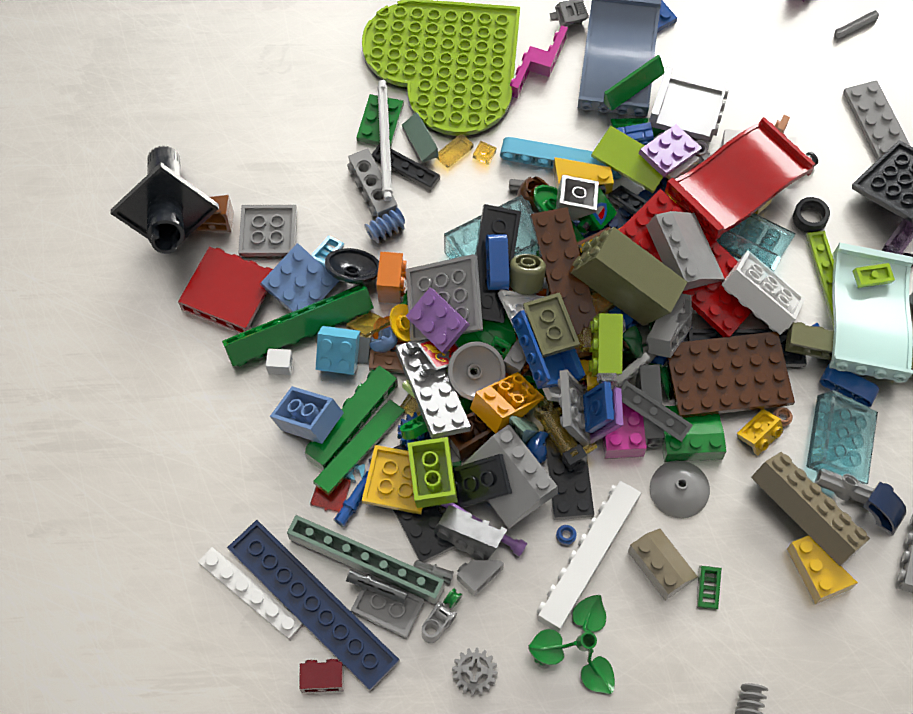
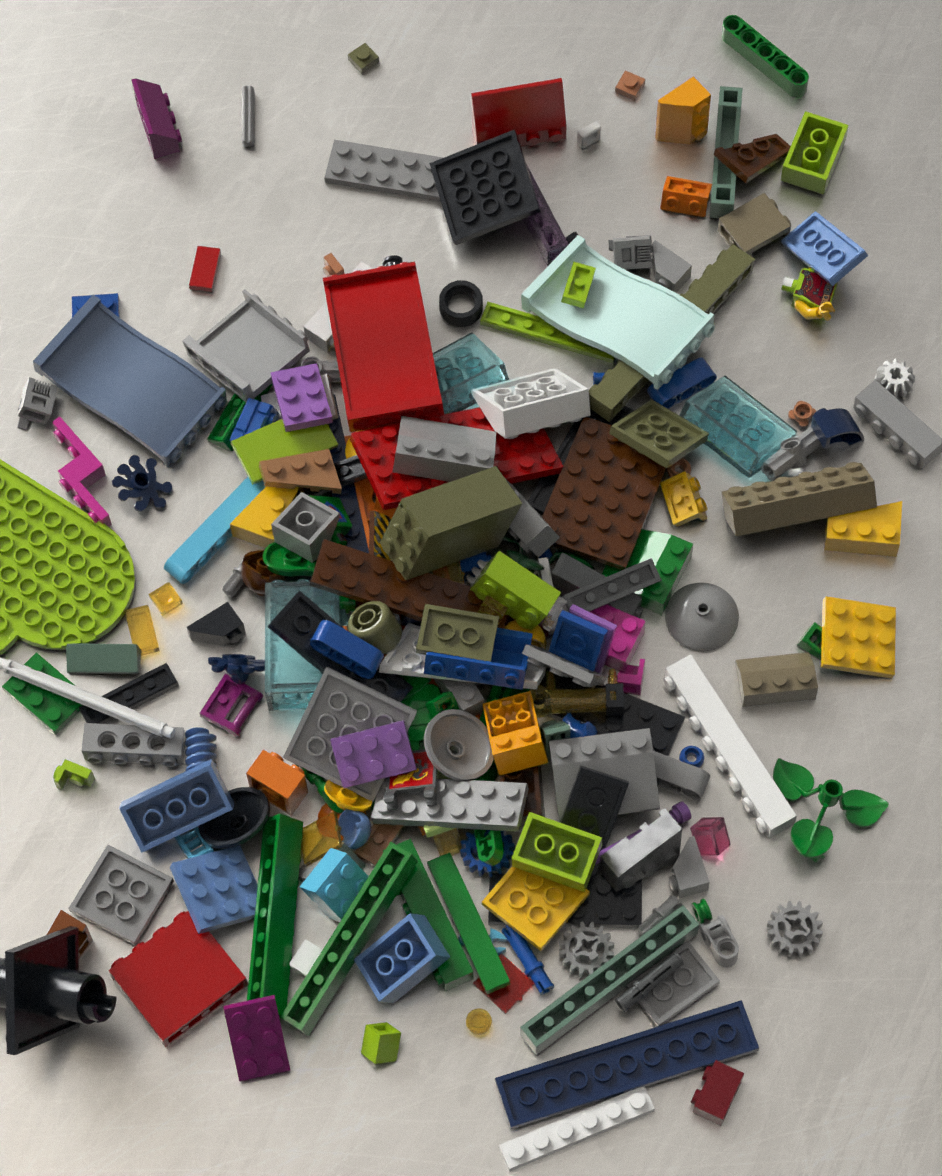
camera: 60 degrees left, 0 degrees up
green slope [603,55,665,110] -> none
none -> lime bracket [53,759,95,790]
none -> dark blue animal [112,455,172,512]
none -> medium blue brick [119,759,234,853]
none -> black slope [186,602,246,646]
none -> red tile [189,246,221,292]
none -> magenta plate [199,673,264,737]
none -> dark blue animal [208,654,266,684]
none -> magenta plate [223,995,290,1081]
none -> medium nougat wing [259,449,342,494]
none -> green brick [280,842,418,1037]
none -> lime panel [361,1022,401,1064]
none -> clear yellow plate [466,1008,492,1035]
none -> light grey gear [559,921,614,978]
none -> olive plate [609,399,709,468]
none -> dark pink panel [616,659,645,695]
none -> light grey beam [653,751,711,800]
none -> clear pink panel [690,817,731,855]
none -> nougat plate [788,401,816,427]
none -> yellow plate [821,596,896,679]

